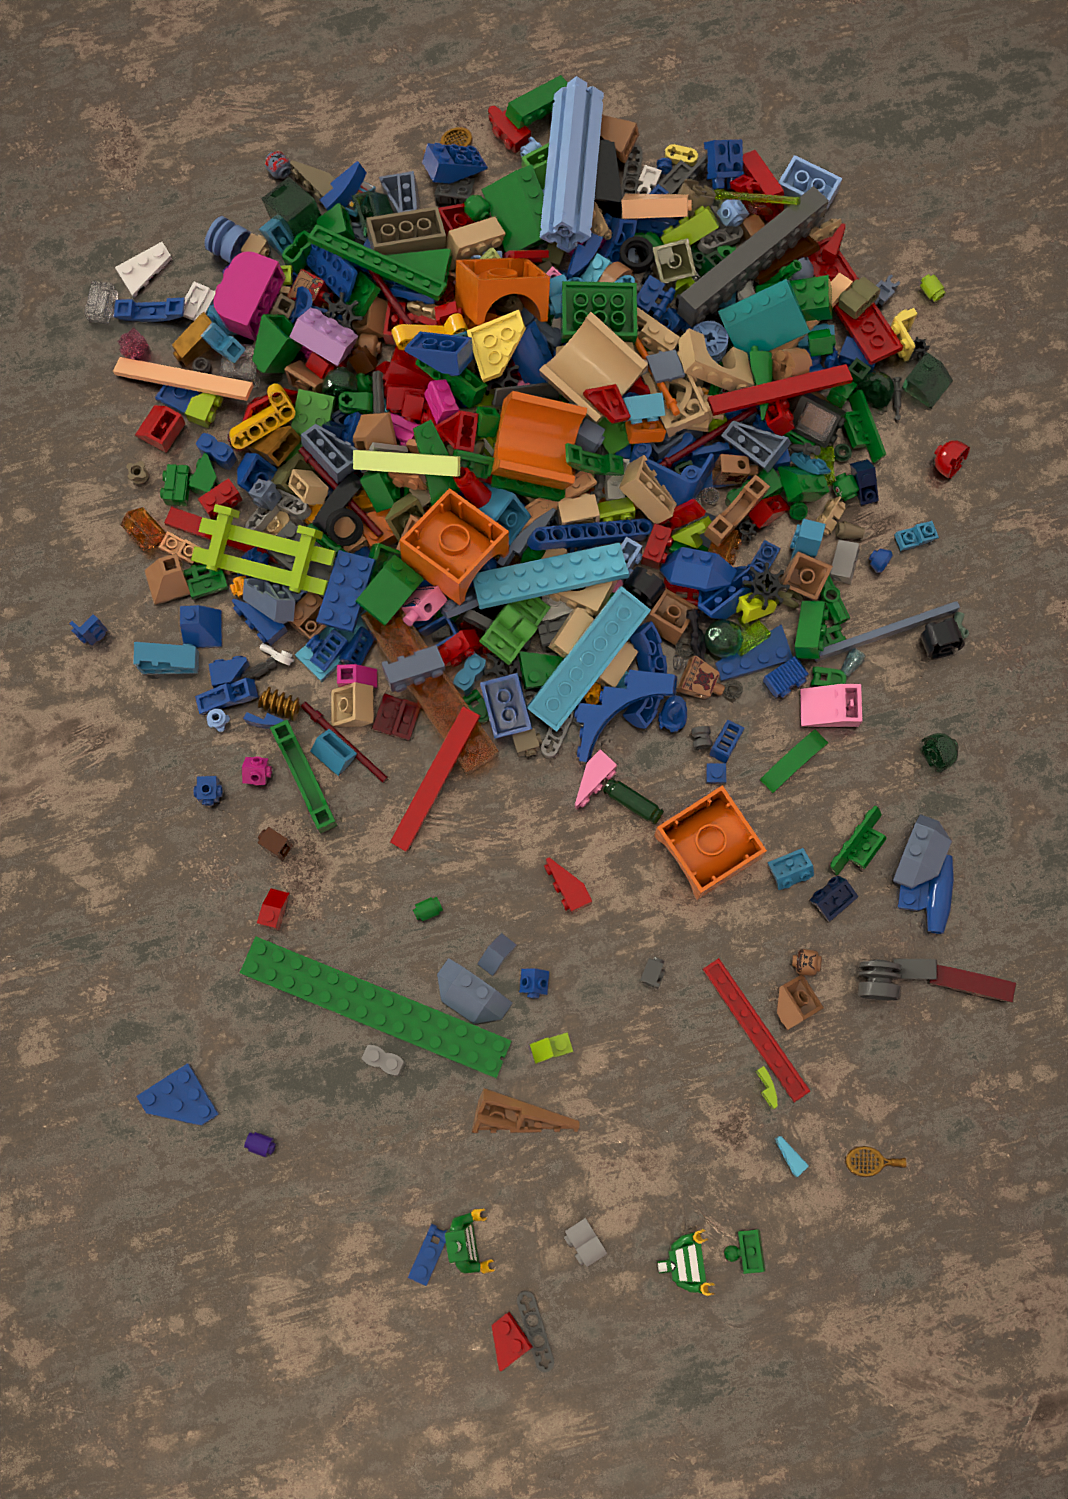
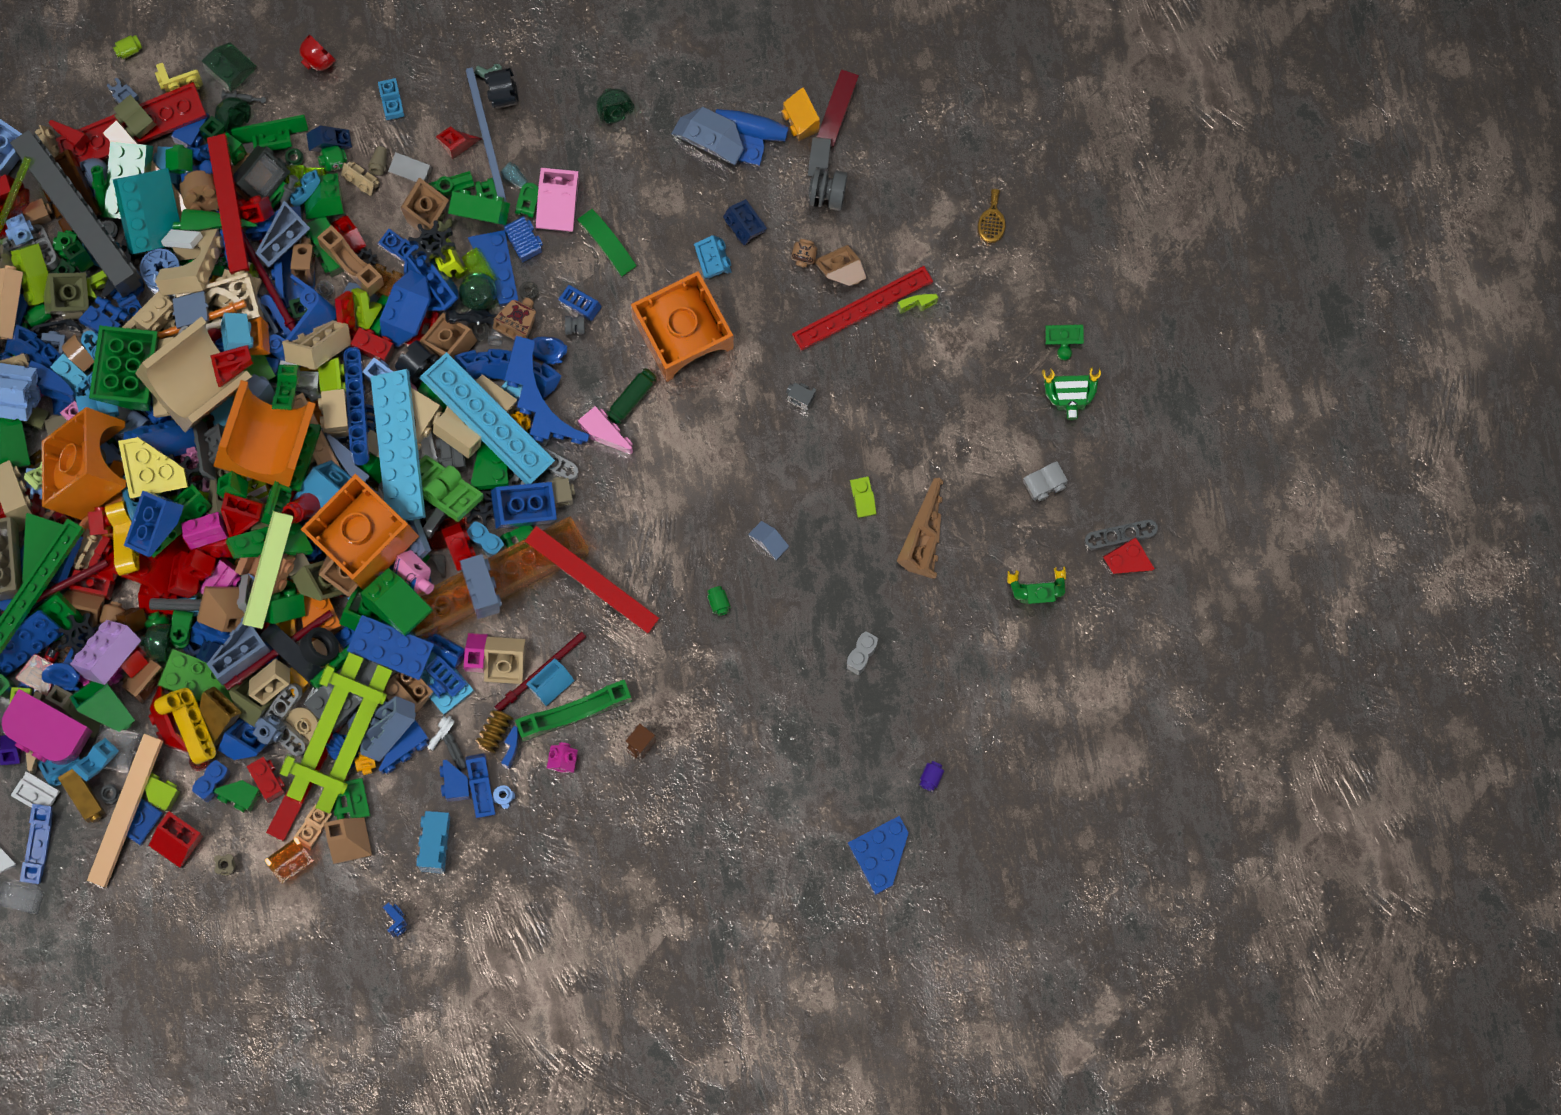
camera: 90 degrees left, 0 degrees up
clear pink brick [117,328,150,360] -> none
green brick [160,464,192,507] -> none
blue slope [180,605,222,648] -> none
blue brick [194,776,223,806] -> none
green piece [240,936,512,1079] -> none
red slope [257,888,290,931] -> none
dark red slope [371,693,421,741] -> none
blue plate [408,1224,447,1286] -> none
blue piece [418,616,459,648] -> none
sand blue wedge [437,958,513,1024] -> none
red slope [502,249,549,262] -> none
blue brick [519,968,549,998] -> none
red slope [544,857,592,914] -> none
black tyre [619,236,654,274] -> none
blue plate [706,763,726,784] -> none
medium azure slope [775,1136,808,1177] -> none
green plate [789,502,808,520] -> none
dark azure wedge [790,519,826,561] -> none
green bracket [830,805,887,875] -> none
blue cone [869,548,893,573] -> none
black gear [910,337,930,362] -> none
none -> white tile [161,229,203,249]
none -> red slope [436,126,483,159]
none -> light orange slope [781,87,820,141]

